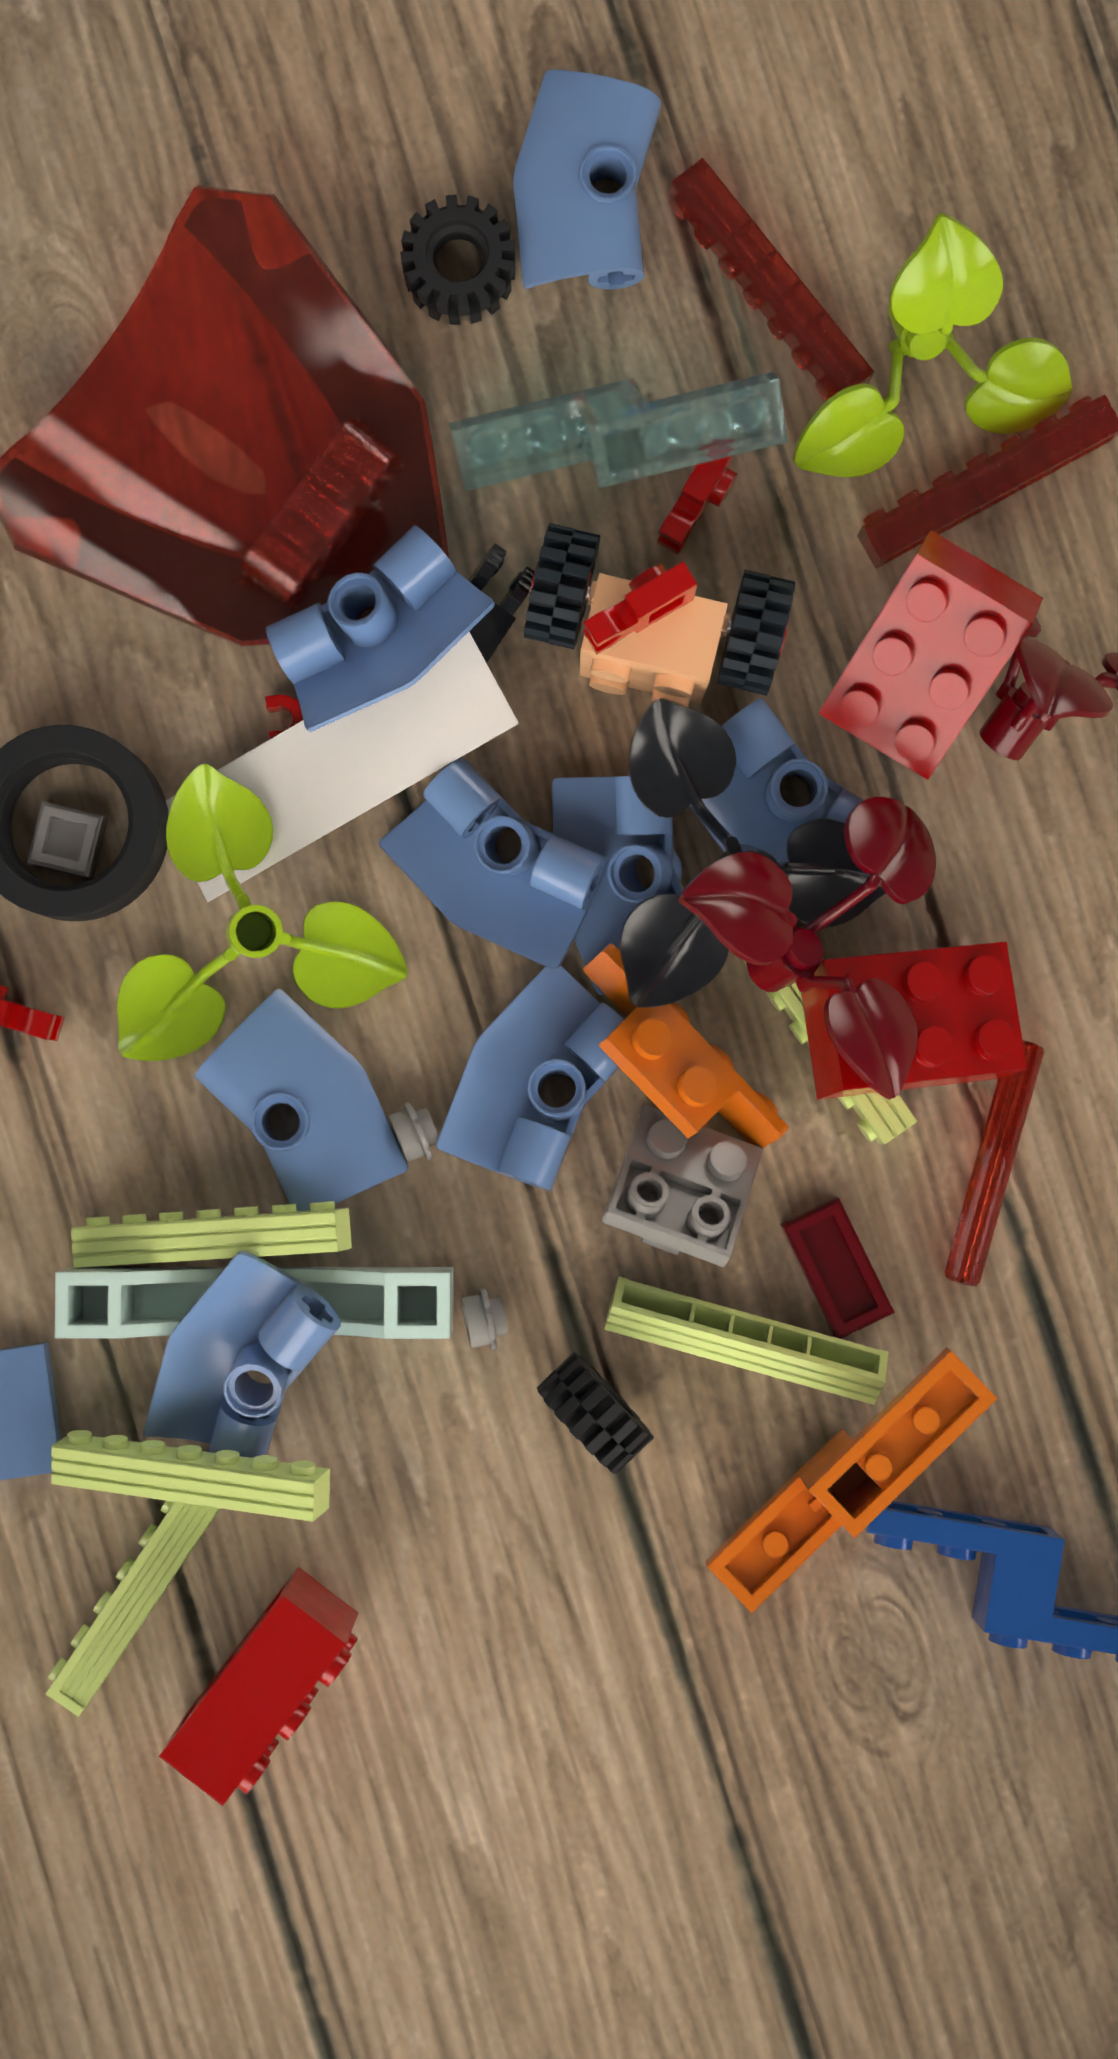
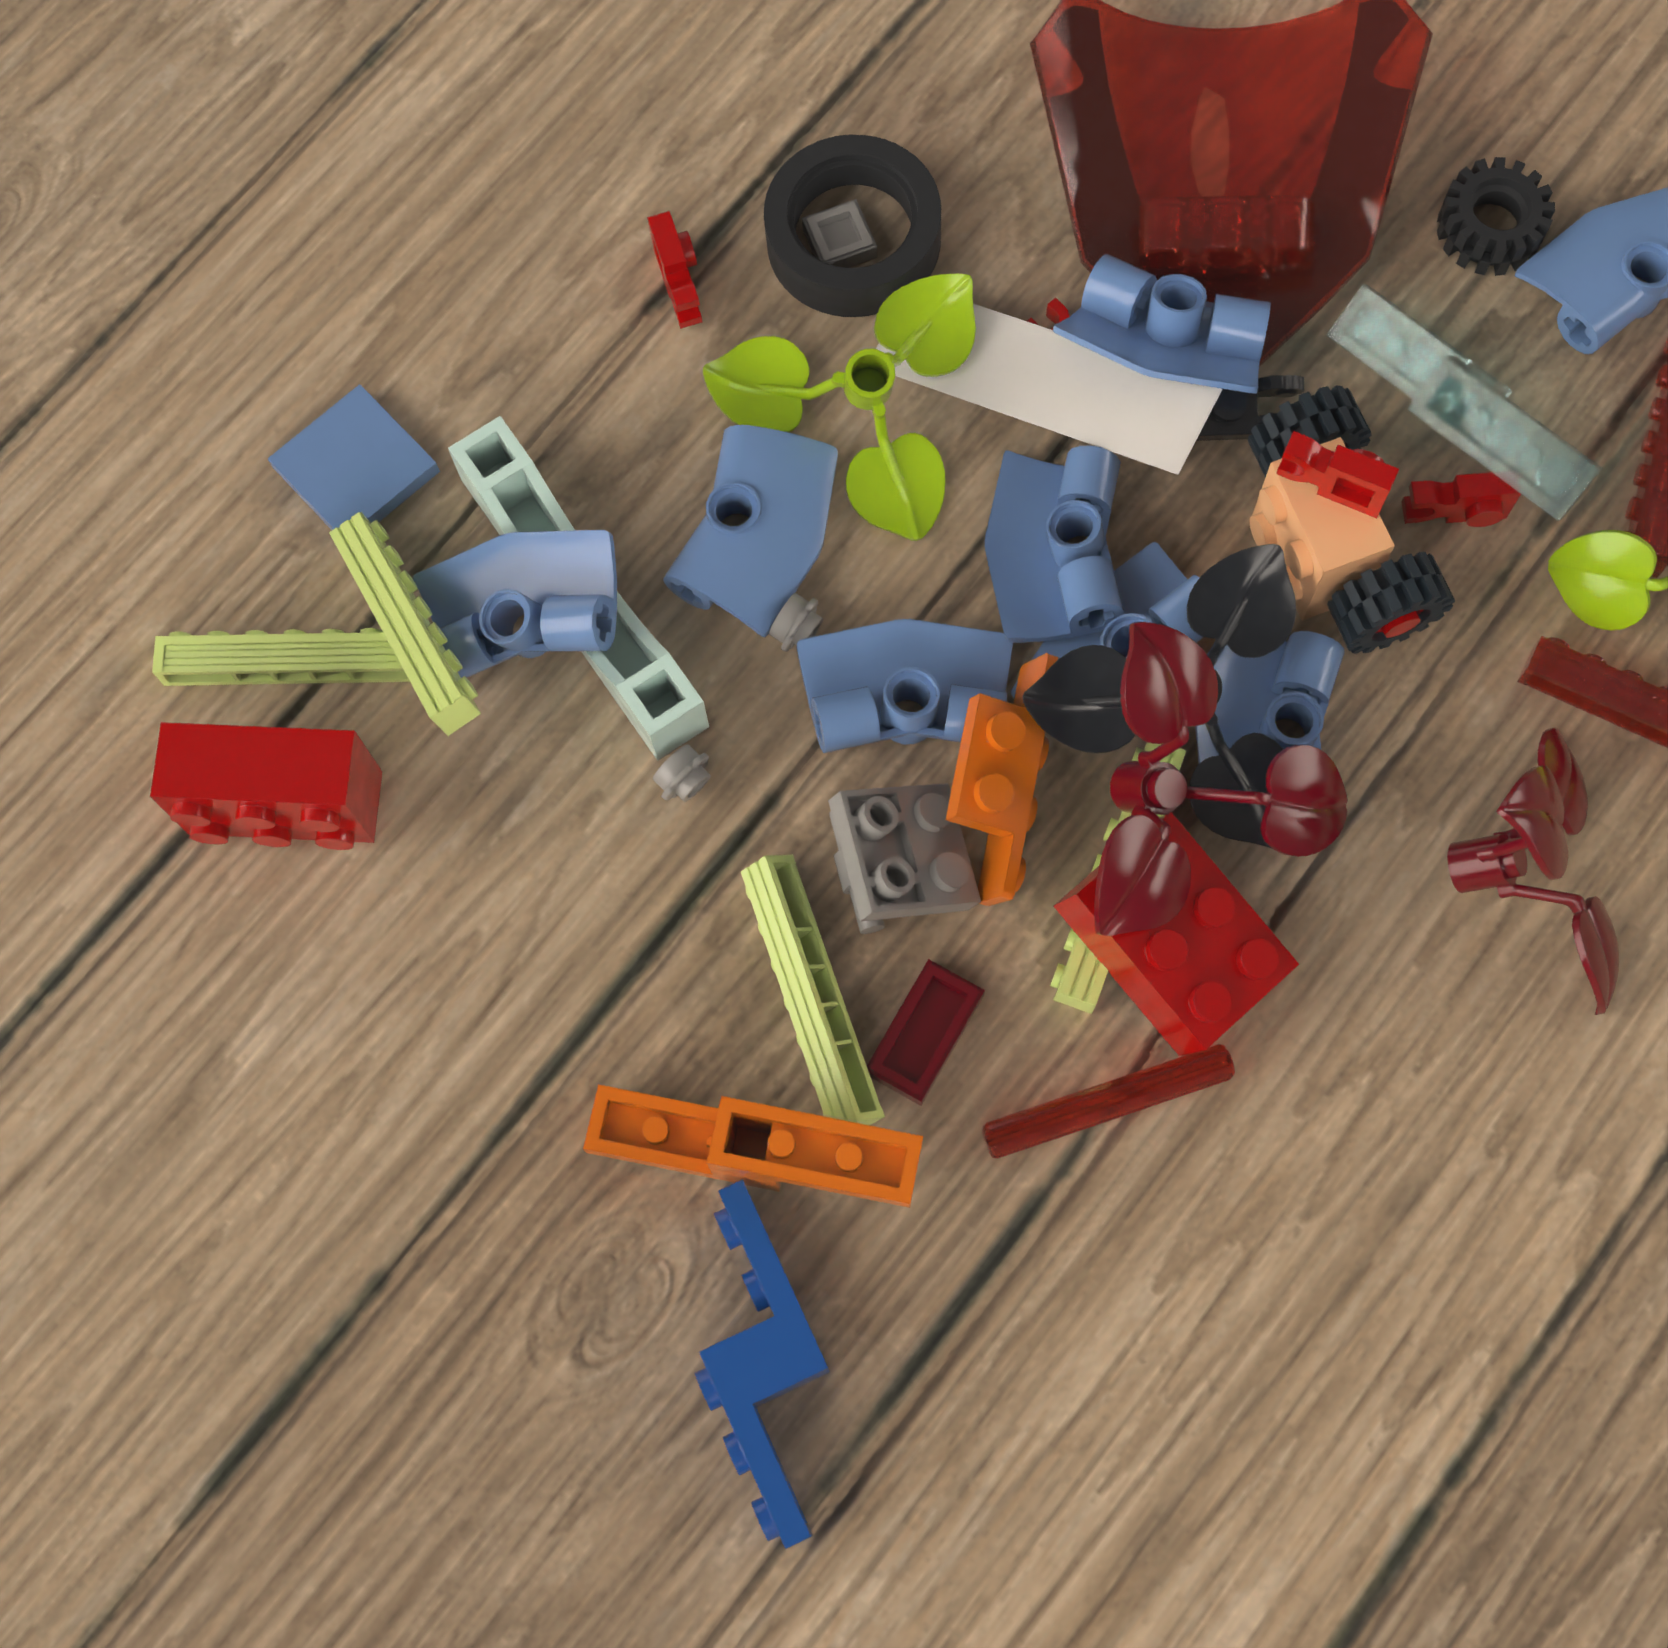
camera: 60 degrees right, 15 degrees down
yellowish green piece [71,1201,352,1268] -> none
black tyre [536,1352,654,1474] -> none
brick [818,530,1043,780] -> none

